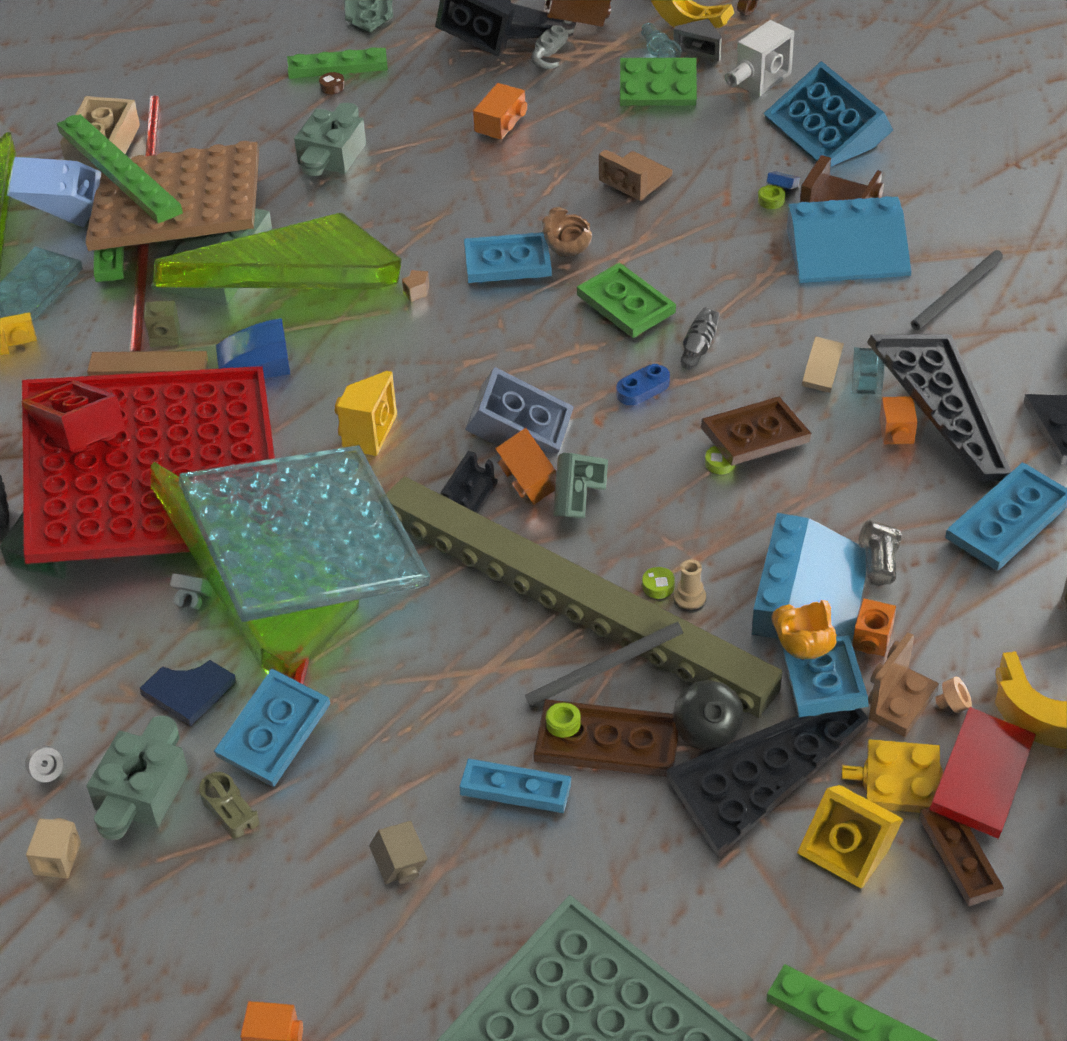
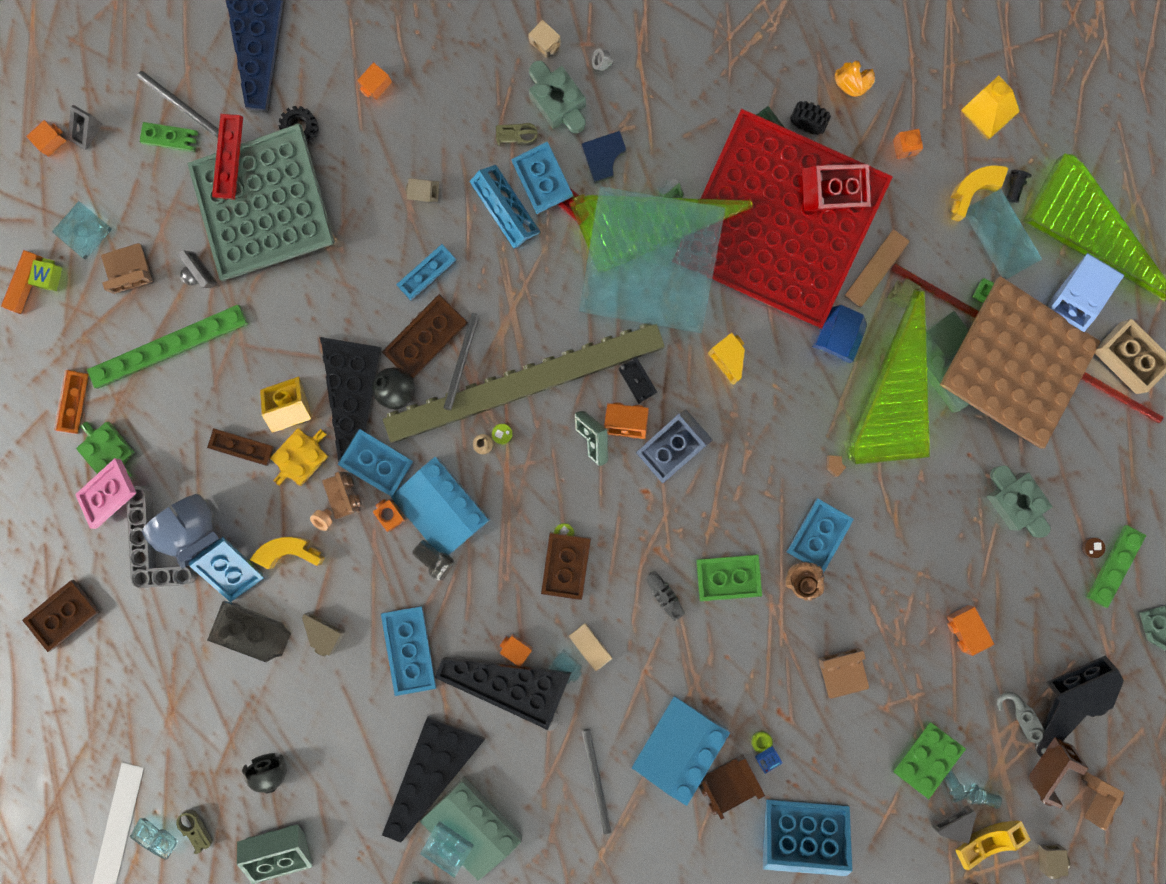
camera: 125 degrees right, 40 degrees up
bright green plate [57,114,183,224] -> none
lime tile [546,702,581,738] -> none
blue plate [616,364,670,405] -> none
white brick [724,20,794,97] -> none
light orange hair [771,600,836,660] -> none
red tile [929,707,1036,839] -> none
none -> dark azure fence [469,165,540,249]

